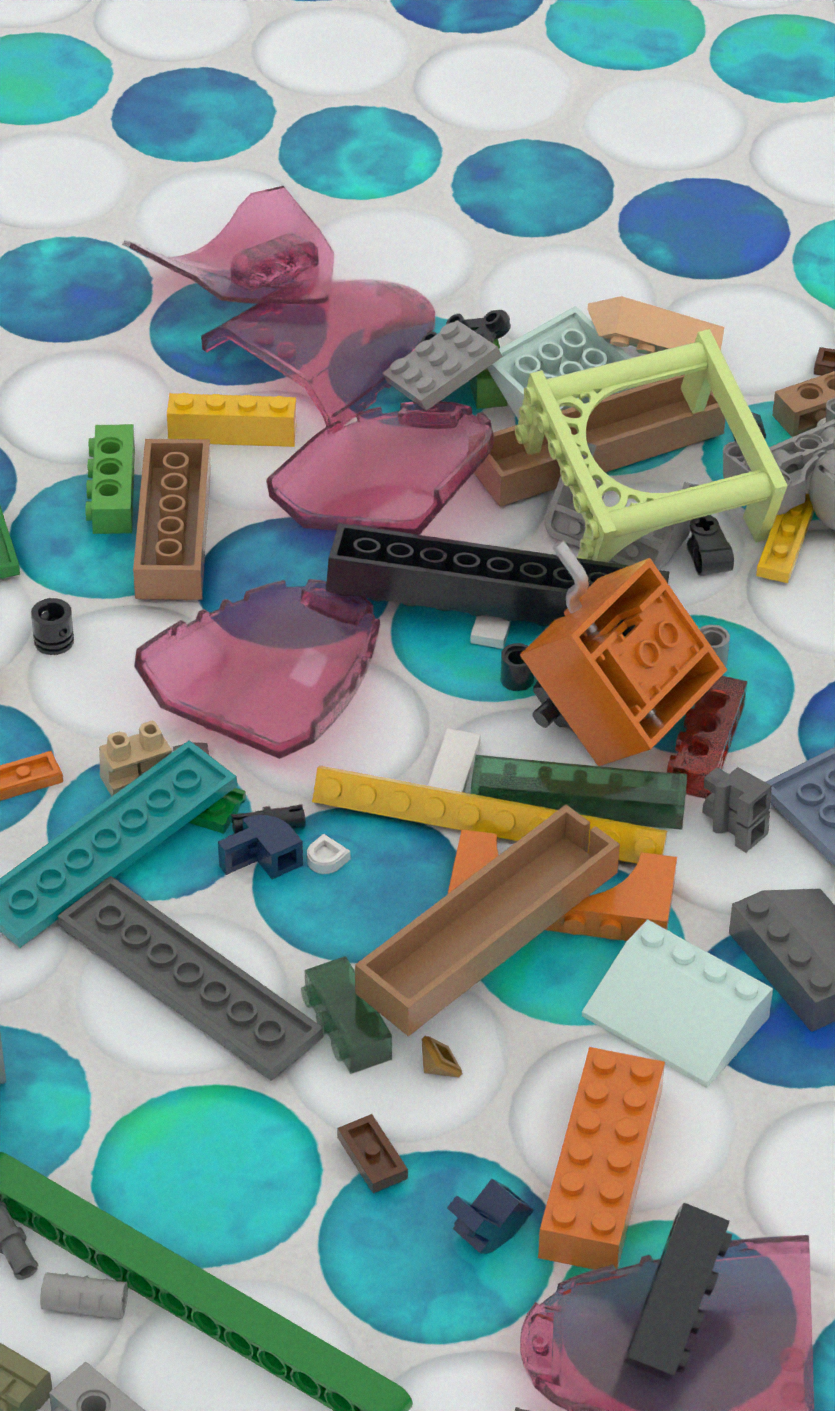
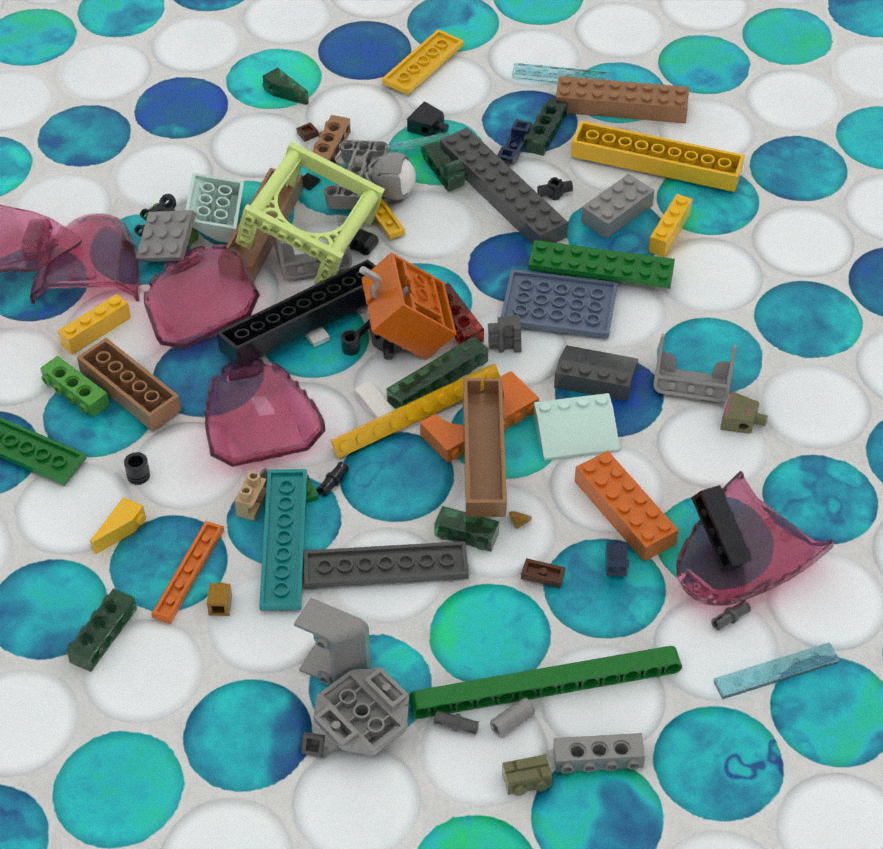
camera: 45 degrees left, 5 degrees up
dark blue brick [218,815,303,879] -> none
white tile [307,834,350,874] -> none
light nougat slope [587,296,725,354] -> none

